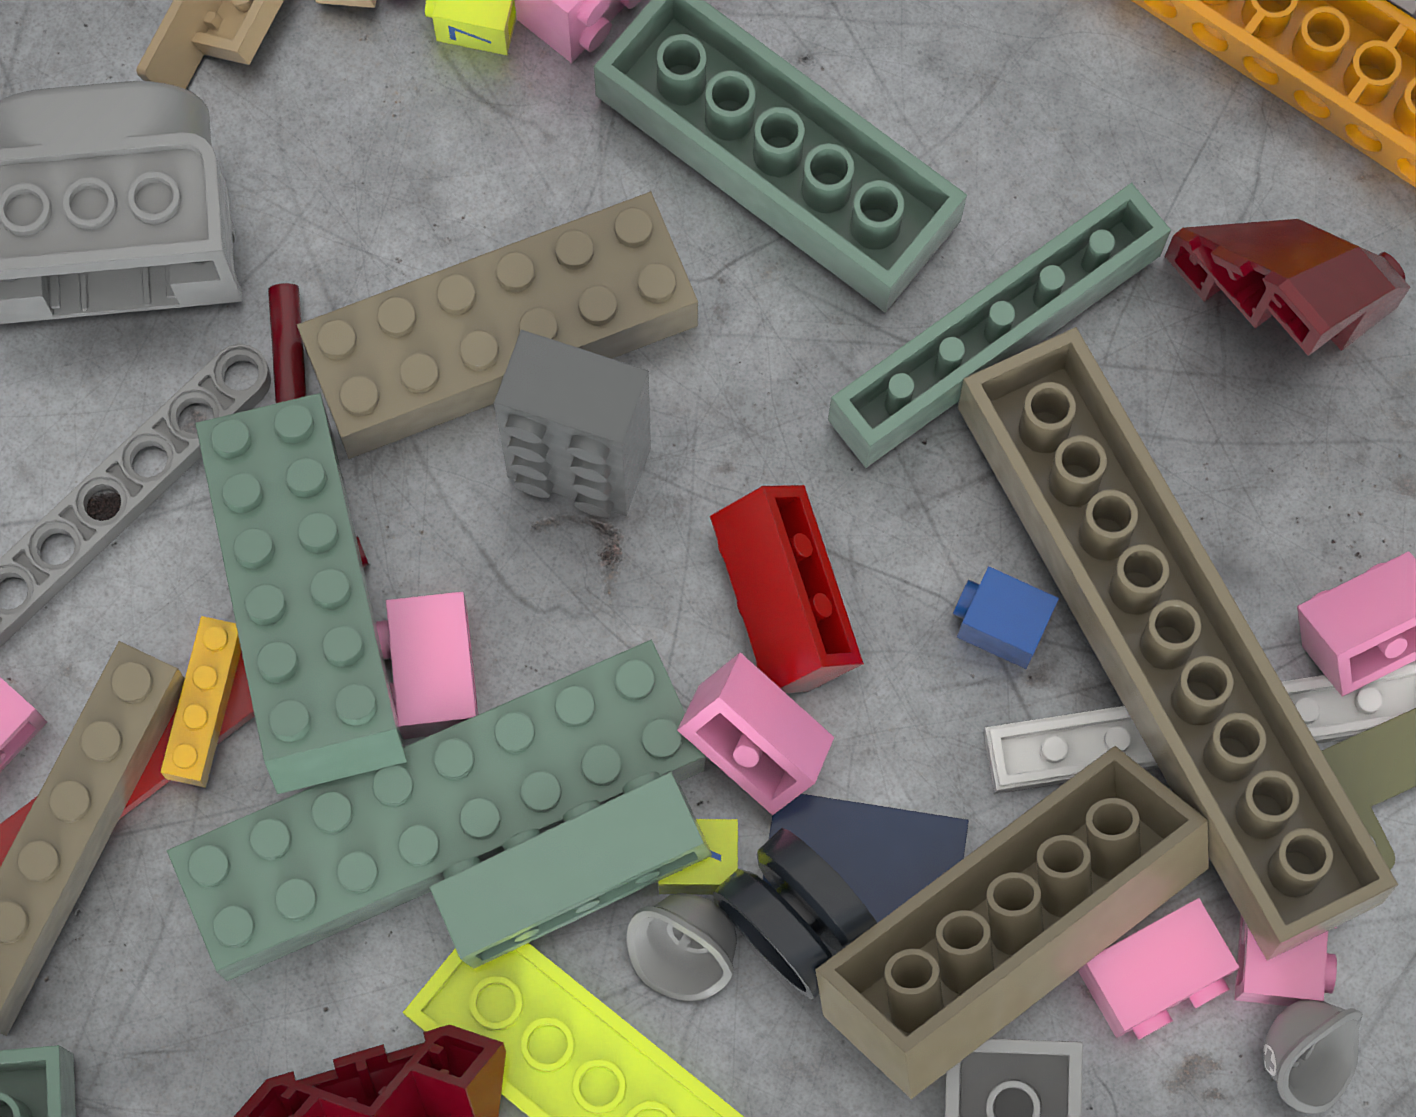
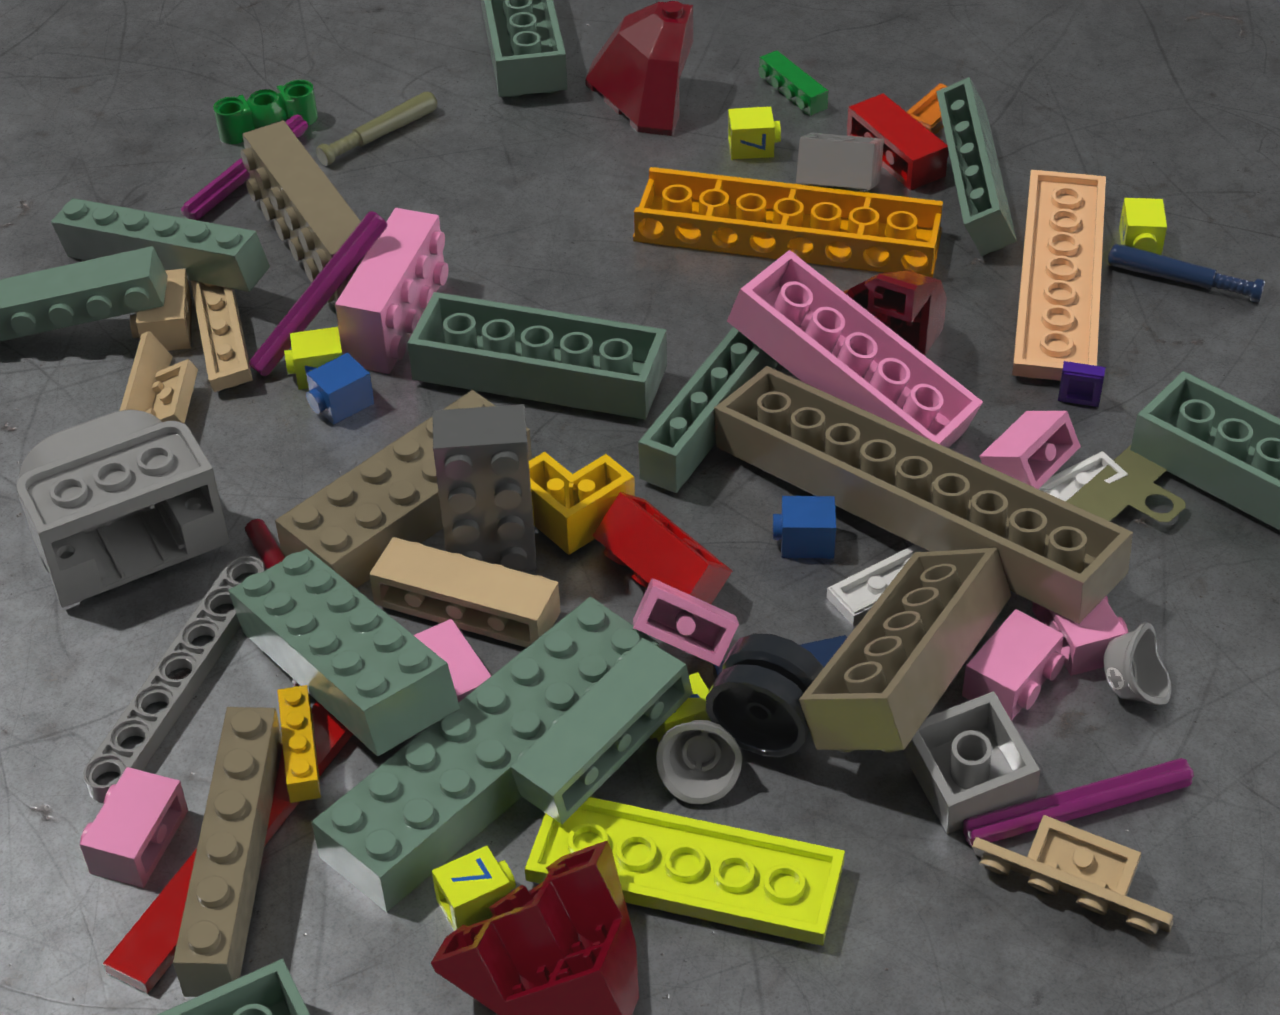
camera: 20 degrees left, 30 degrees down
none -> blue brick [306,352,375,425]
none -> tan brick [369,537,561,647]
none -> neon yellow brick [432,846,516,931]
none -> yellow brick [529,452,635,555]
none -> bright pink brick [727,250,983,448]

